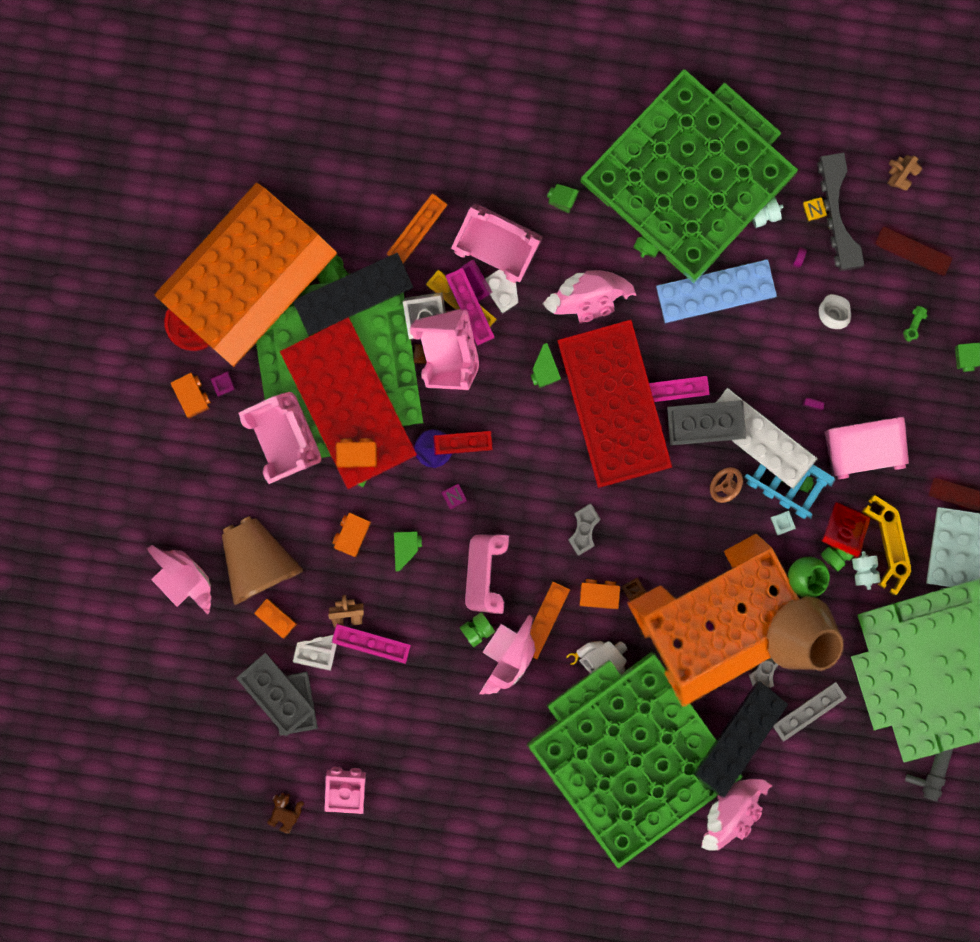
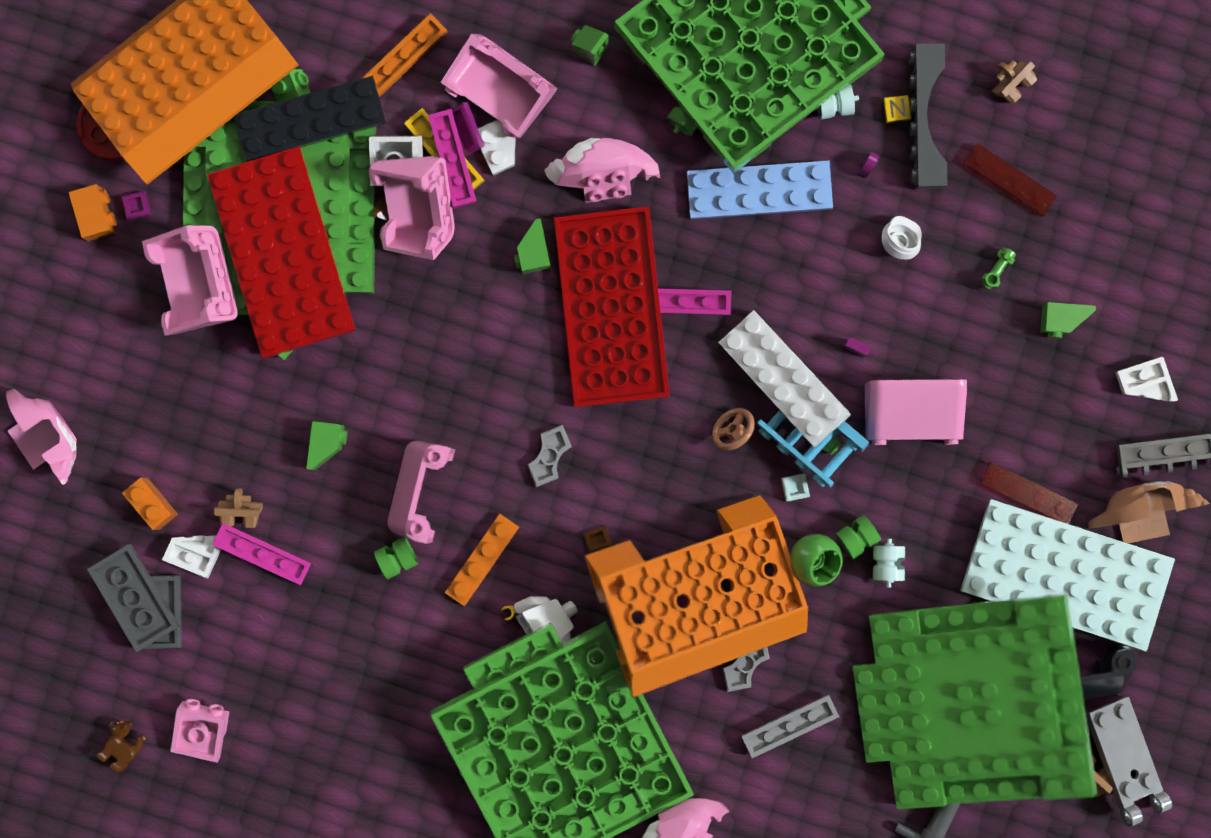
camera: 10 degrees right, 0 degrees up
medium nougat cone [222,516,304,605] -> none
orange brick [332,513,371,557] -> none
orange brick [336,439,377,467] -> none
dark purple tile [414,430,452,468] -> none
red plate [433,431,492,455] -> none
magenta tile [441,484,467,510] -> none
bright pink animal [479,614,535,694] -> none
orange brick [579,579,620,609] -> none
dark grey plate [667,400,746,445] -> none
black plate [693,681,788,798] -> none
medium nougat cone [767,596,843,670] -> none
red plate [822,502,870,557] -> none
yellow piece [862,495,911,595] -> none

